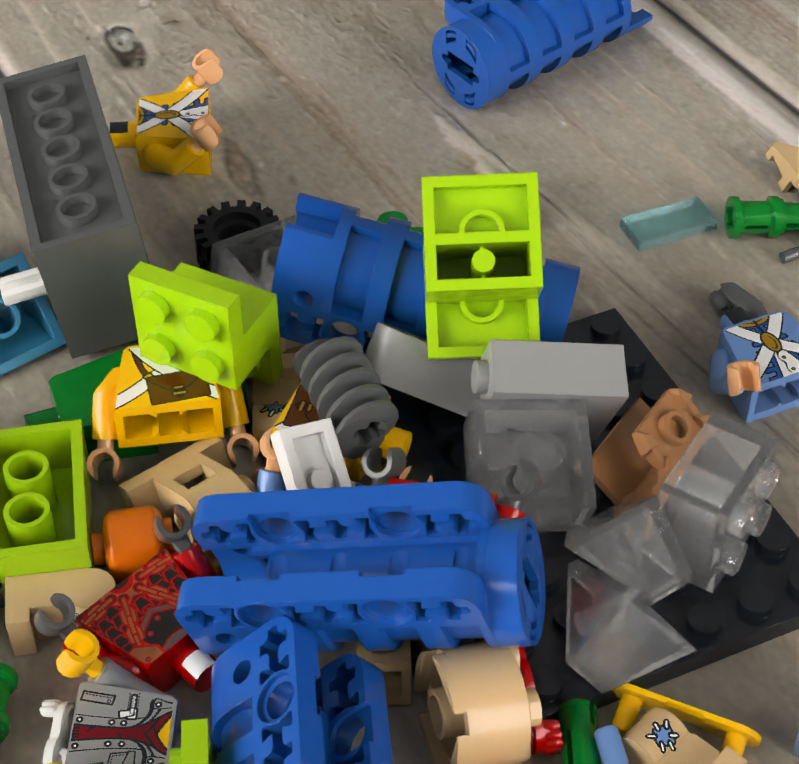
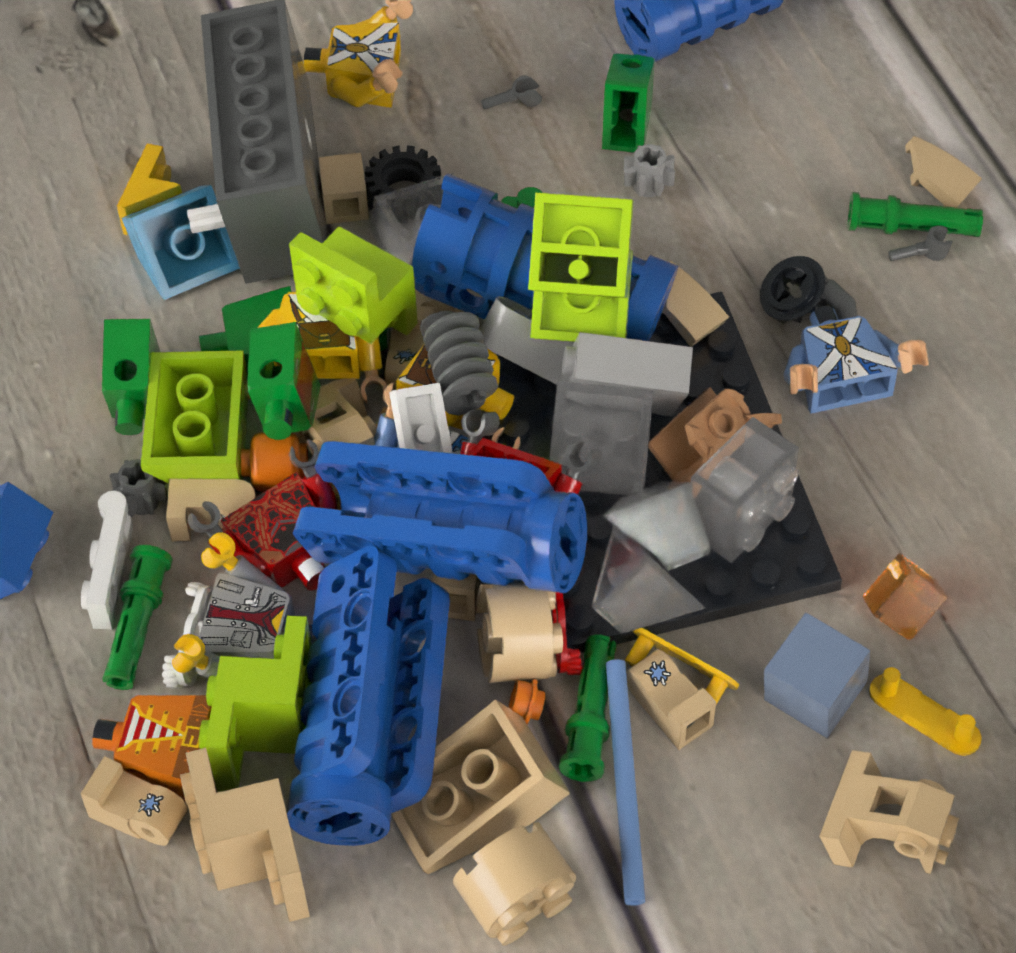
camera: 10 degrees right, 10 degrees up
clear light blue piece [620,196,718,251] -> none
none -> green torso [247,322,321,440]
none -> tan brick [318,153,369,224]
none -> dark grey hand [481,75,542,109]
none -> green torso [602,53,655,153]
none -> tan slope [662,261,729,347]
none -> black gear [760,256,829,324]

